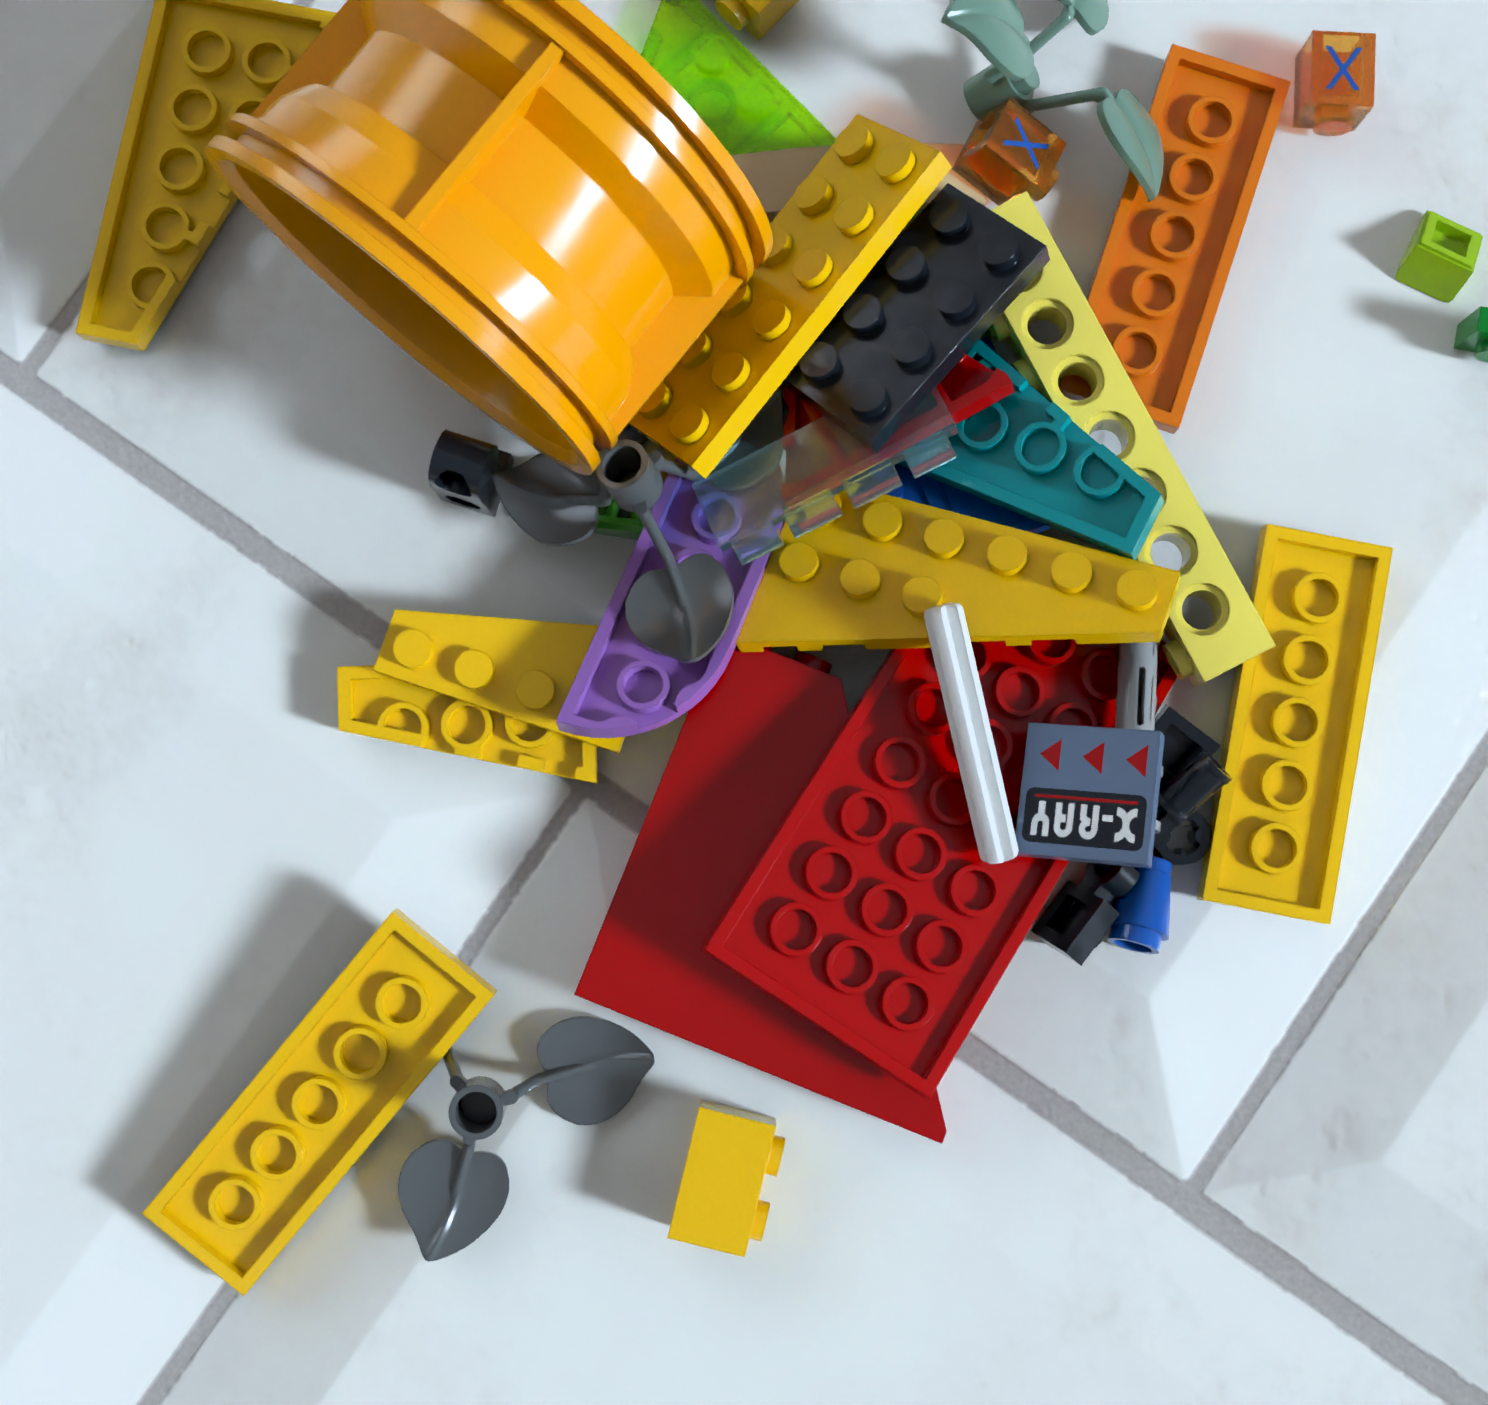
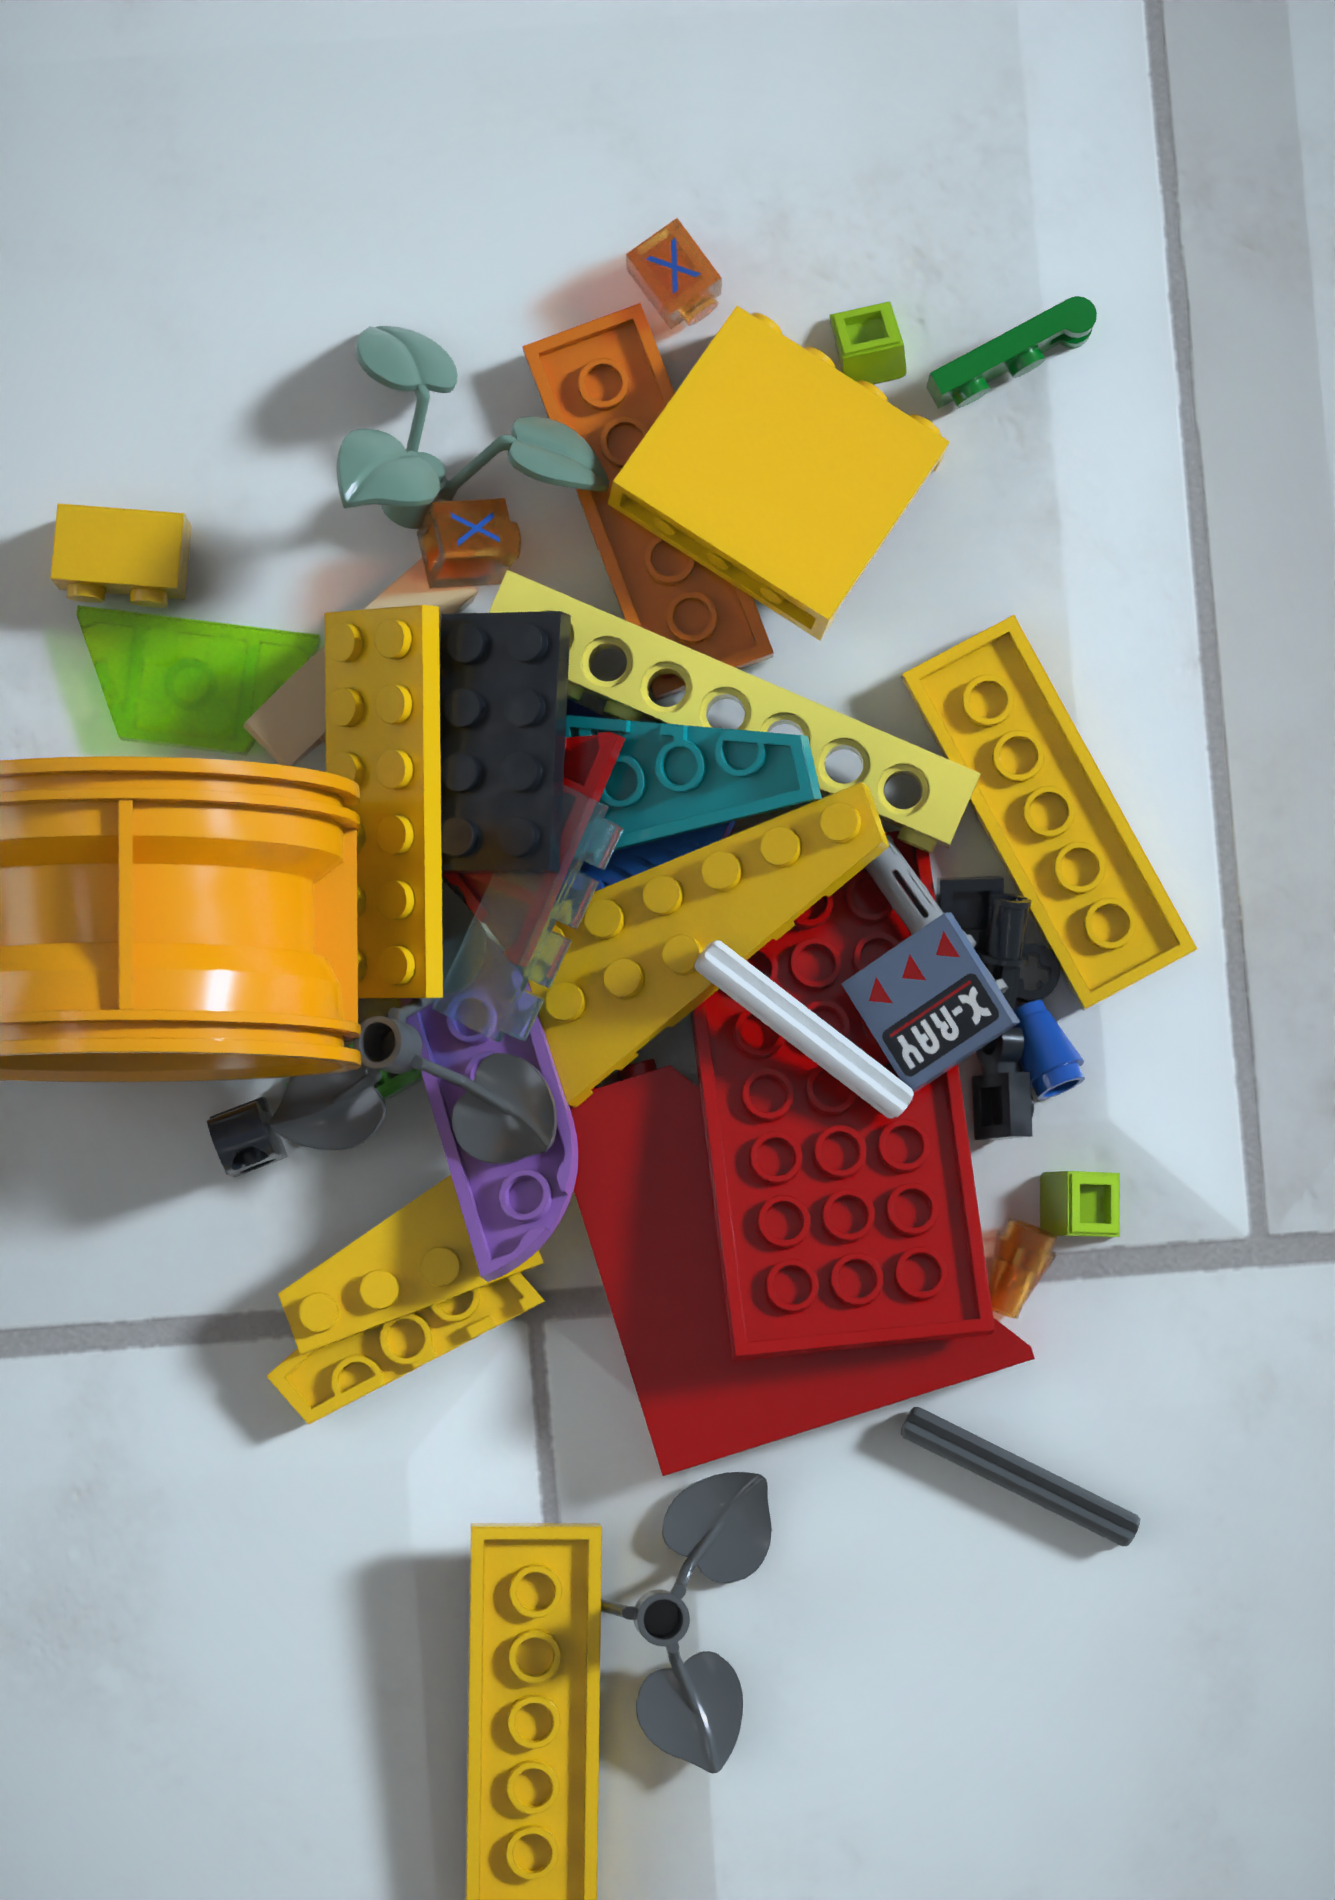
camera: 40 degrees left, 0 degrees up
yellow brick [667,1100,785,1257] -> none
none -> yellow panel [608,306,950,641]
none -> dark grey axle [901,1407,1141,1546]
none -> clear orange cone [989,1218,1057,1319]
none -> lime slope [1040,1171,1120,1237]

